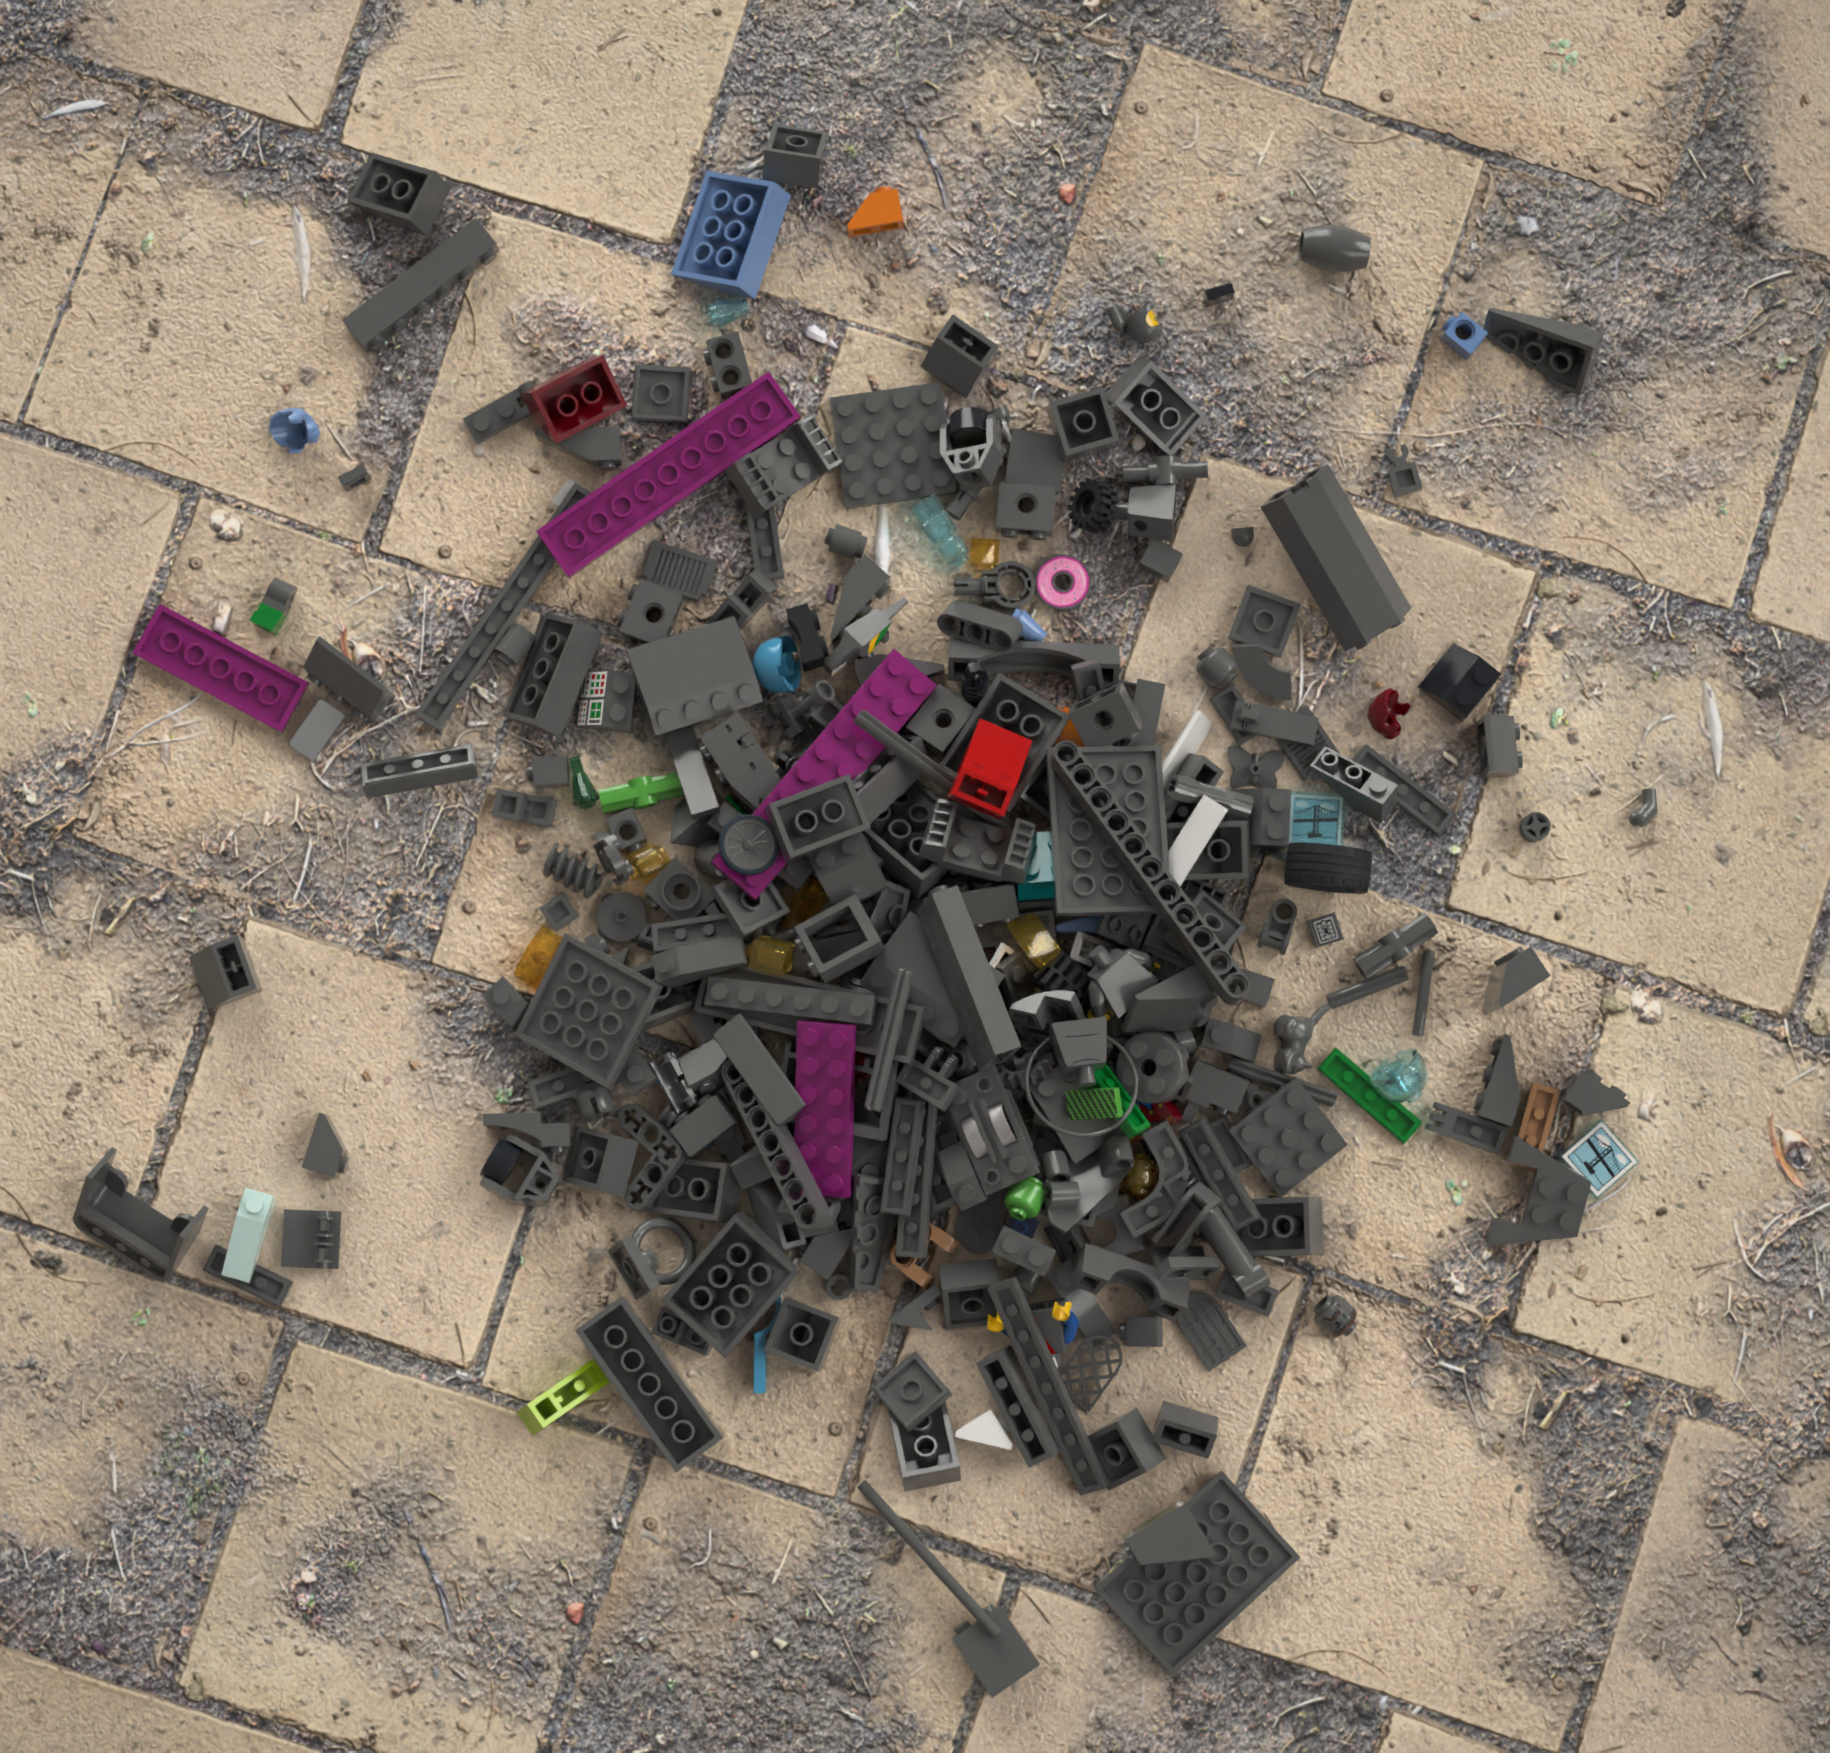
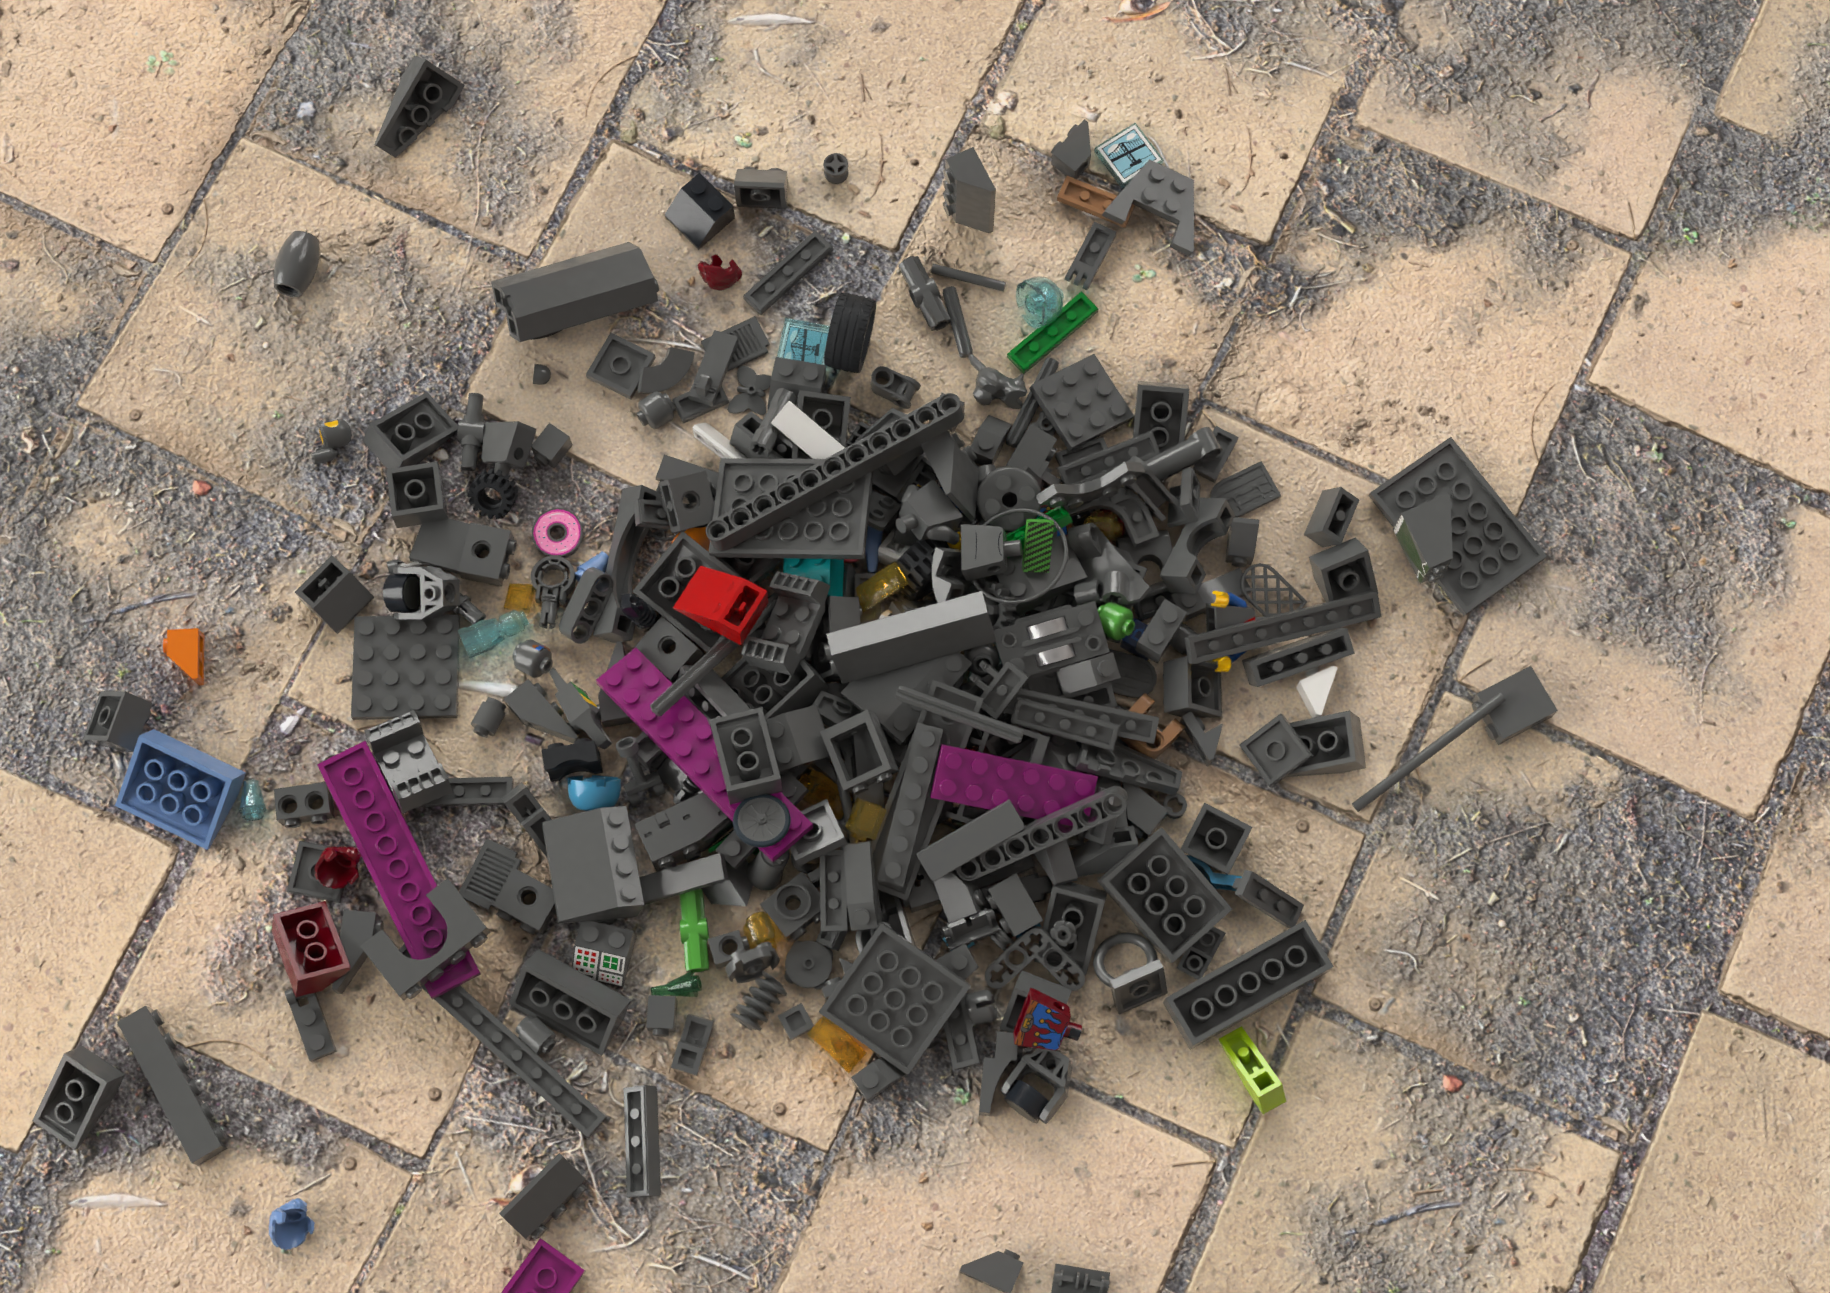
camera: 85 degrees left, 10 degrees down
leg [249,577,297,636] -> none
slope [288,698,346,762] -> none
dark grey tile [338,464,371,491] -> none
black tile [1203,283,1235,307] -> none
tile [1307,912,1344,948] -> none
dark grey slope [1310,746,1398,823] -> none
dark grey head [1314,1295,1357,1338] -> none
dark grey plate [1386,444,1423,498] -> none
medium blue brick [1441,312,1488,360] -> none
dark grey slope [1473,1034,1520,1127] -> none
dark grey arm [1629,788,1658,827] -> none
none -> dark red hair [315,846,362,889]
none -> dark grey arch [360,878,491,1000]
none -> dark grey head [512,639,553,678]
none -> torso [1013,987,1082,1051]
none -> dark grey plate [1036,462,1145,509]
none -> dark grey plate [1050,920,1077,946]
none -> dark grey hinge [1232,870,1304,928]

